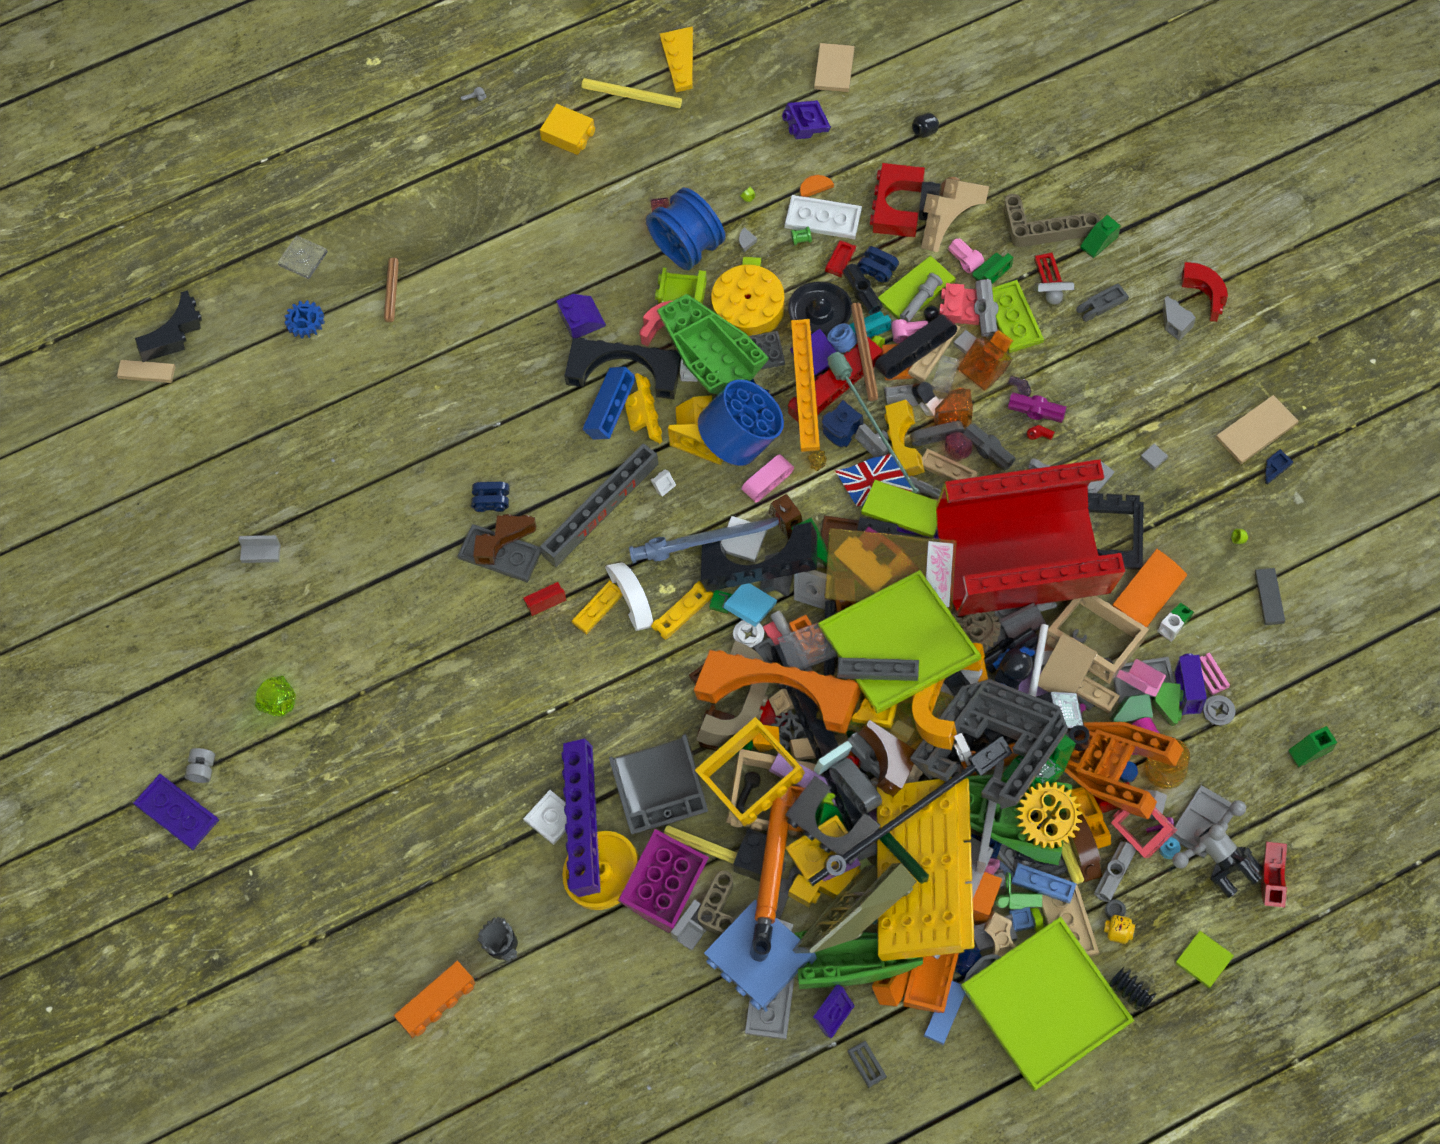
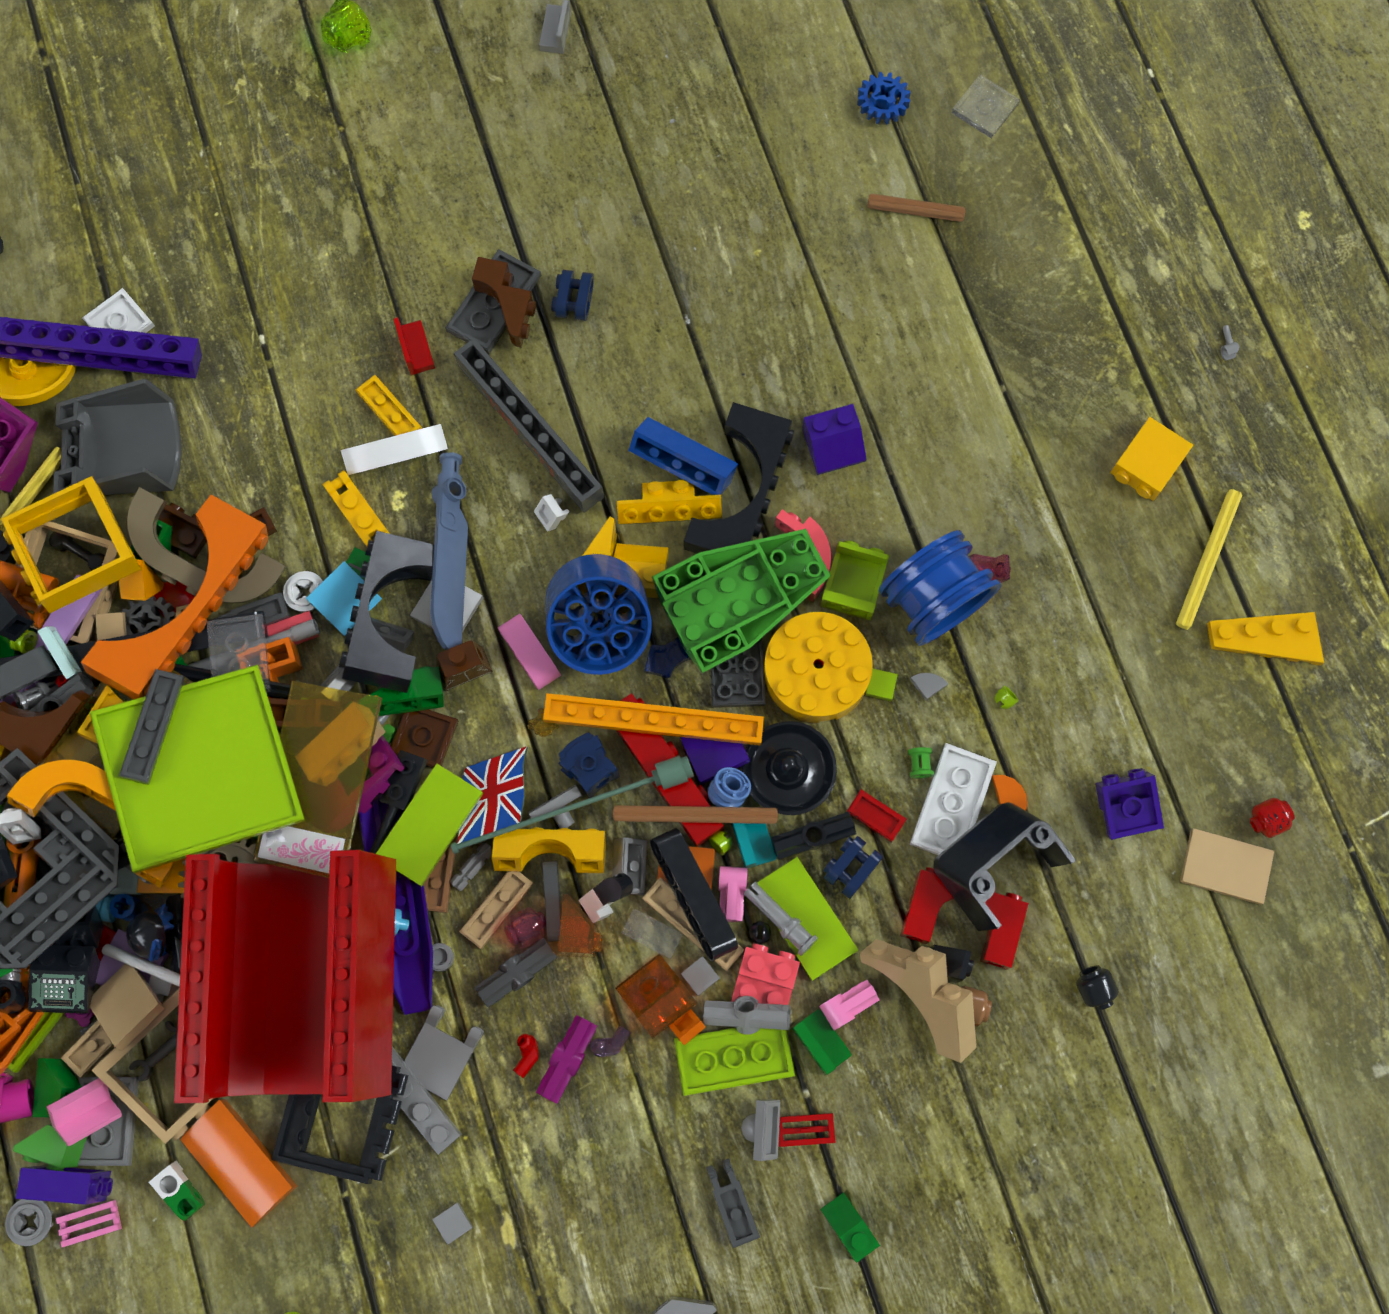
camera: 95 degrees right, 10 degrees up
dark tan beam [1004,194,1100,247] -> none
none -> black windscreen [934,802,1076,931]
none -> red head [1249,798,1295,838]

